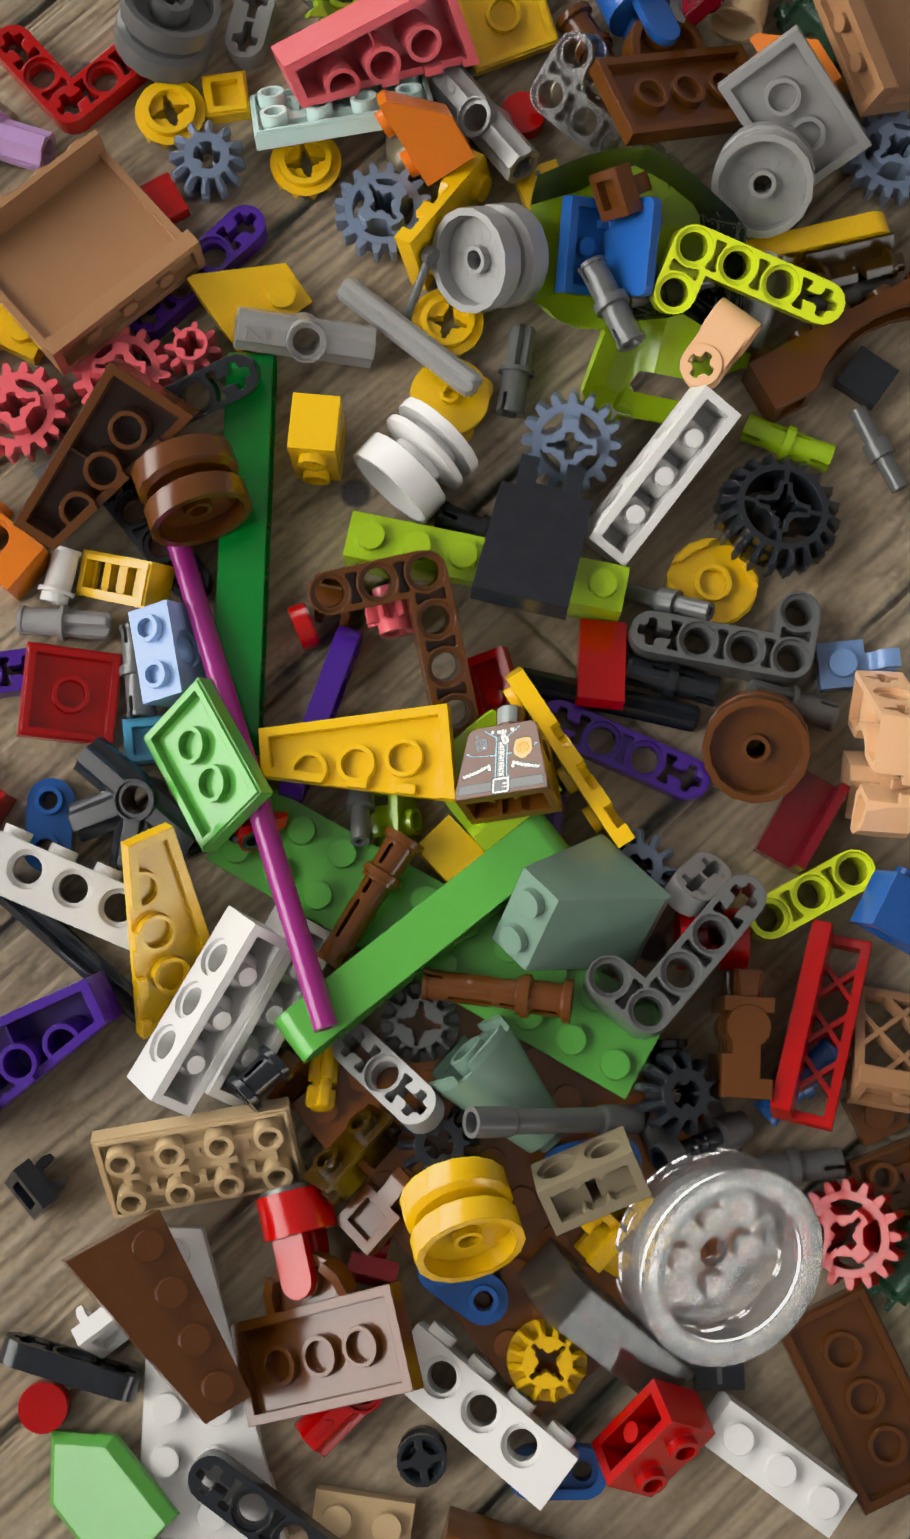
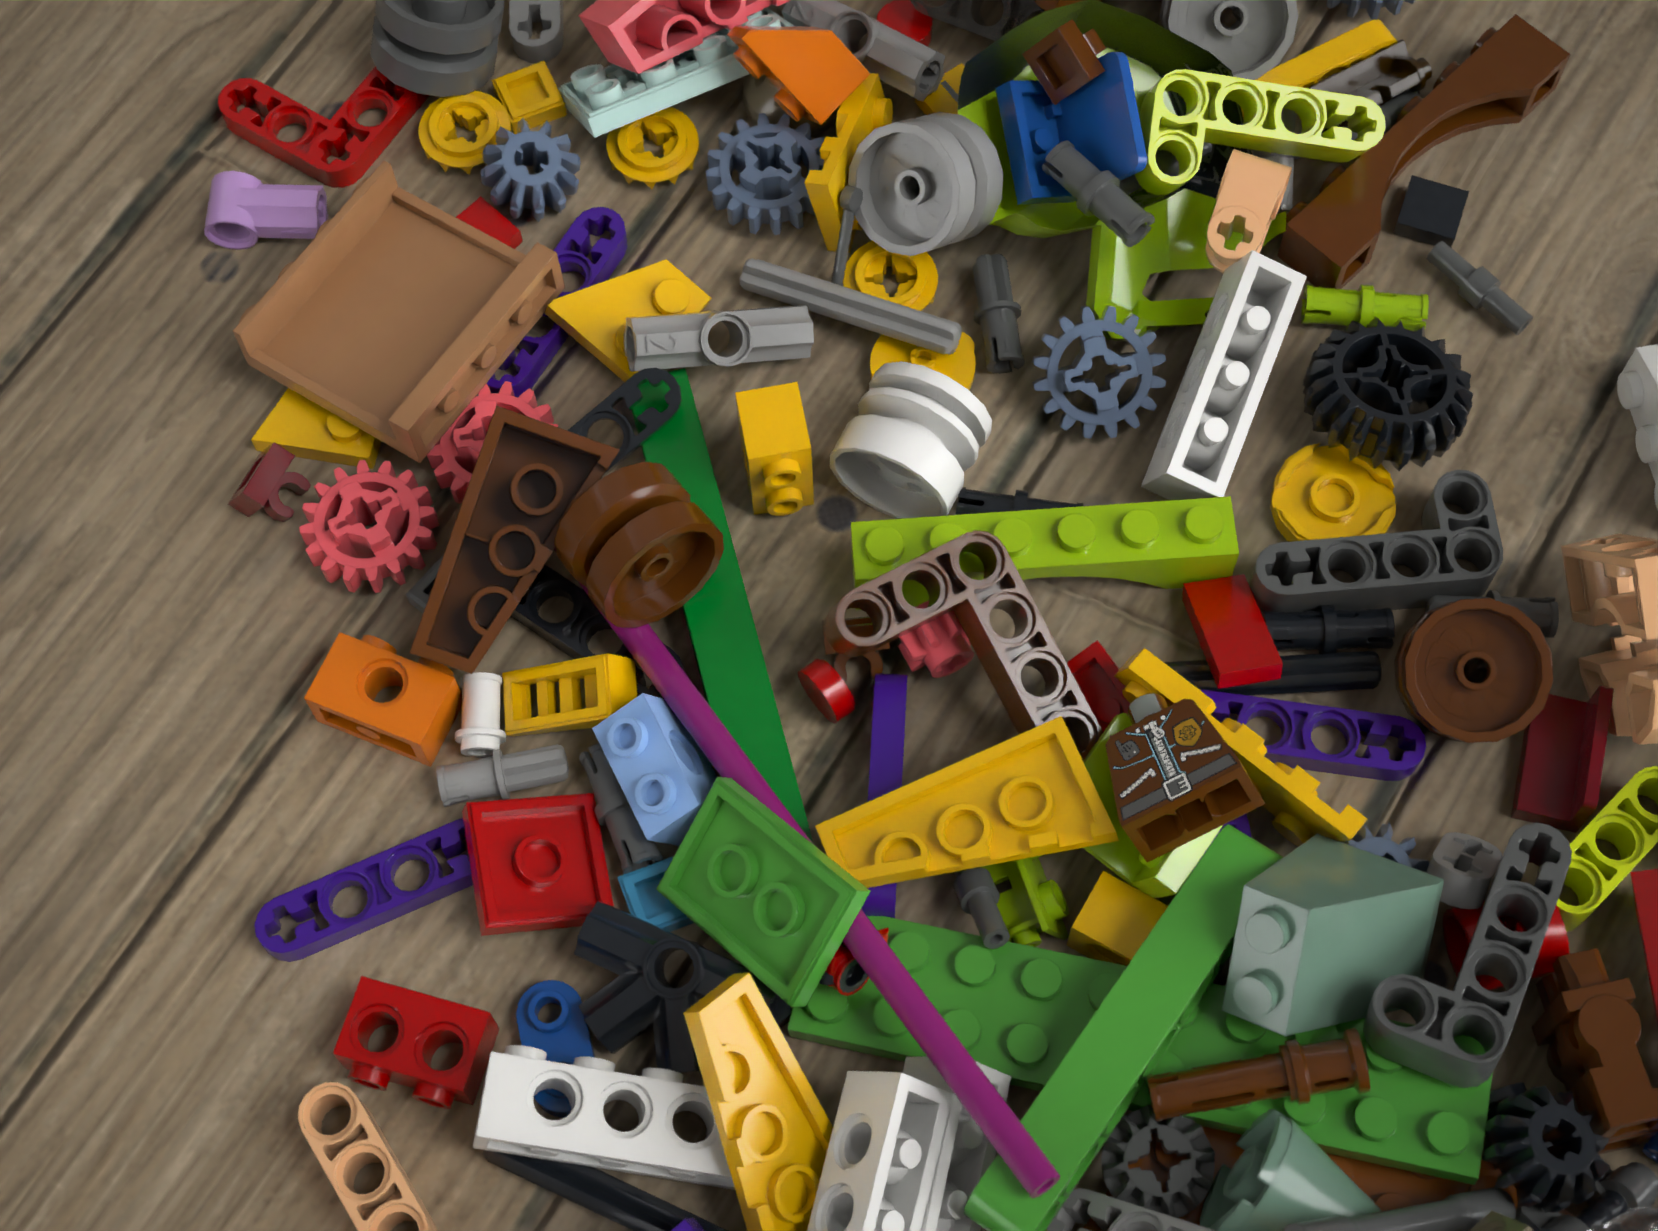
camera: 15 degrees left, 15 degrees down
coral gear [164,321,224,384] -> none
reddish brown pin [317,826,425,969] -> none
black tile [470,453,593,620] -> none
dark grey bar [624,583,715,621] -> none
medium blue plate [814,639,902,693] -> none

